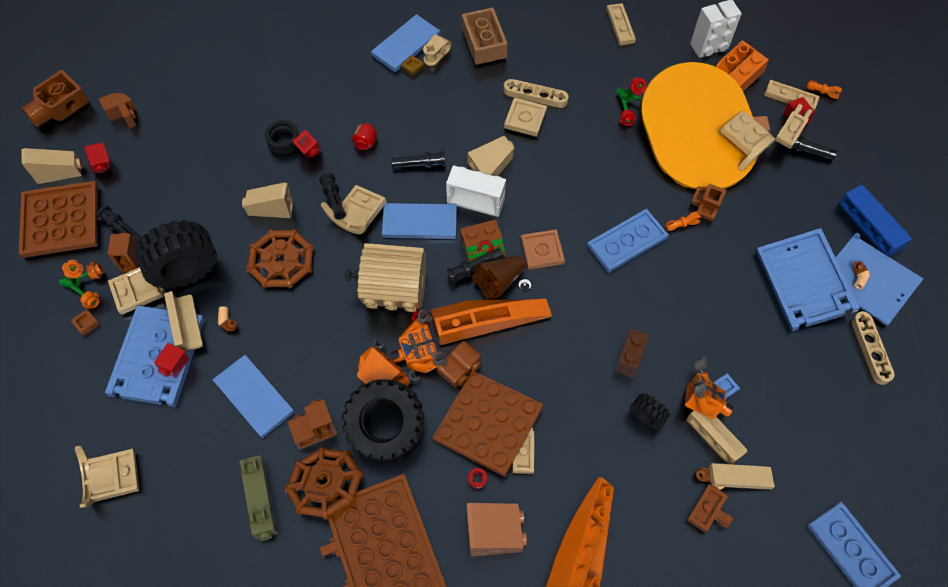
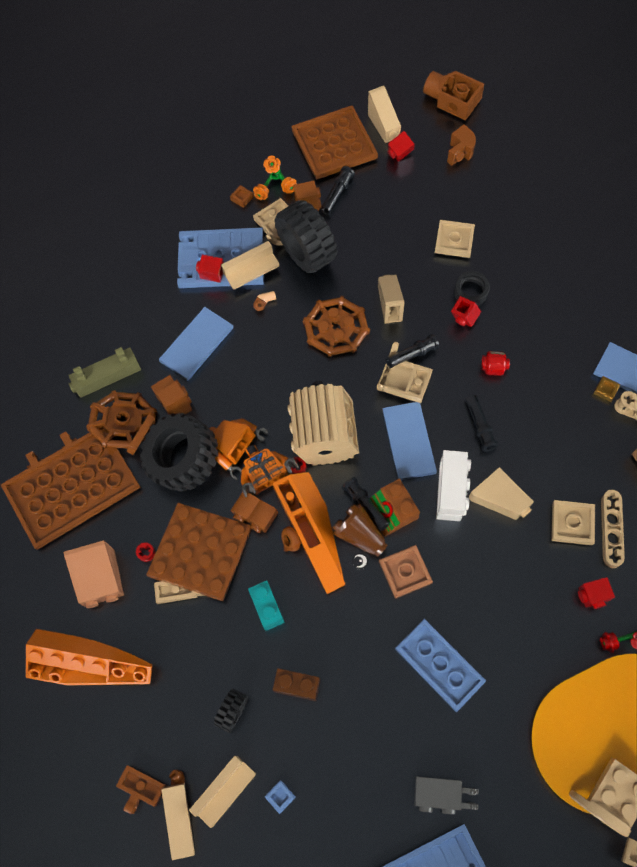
camera: 85 degrees right, 5 degrees up
tan piece [75,446,140,508] -> none
orange piece [665,211,701,231] -> none
orange torso [685,356,734,419] -> none
dark orange brick [691,183,727,222] -> none
none -> dark orange tile [126,414,155,455]
none -> teal brick [248,581,285,631]
none -> dark orange piece [281,526,301,552]
none -> dark grey hinge [414,776,479,814]
none -> tan plate [435,220,475,258]
none -> red brick [578,577,615,609]

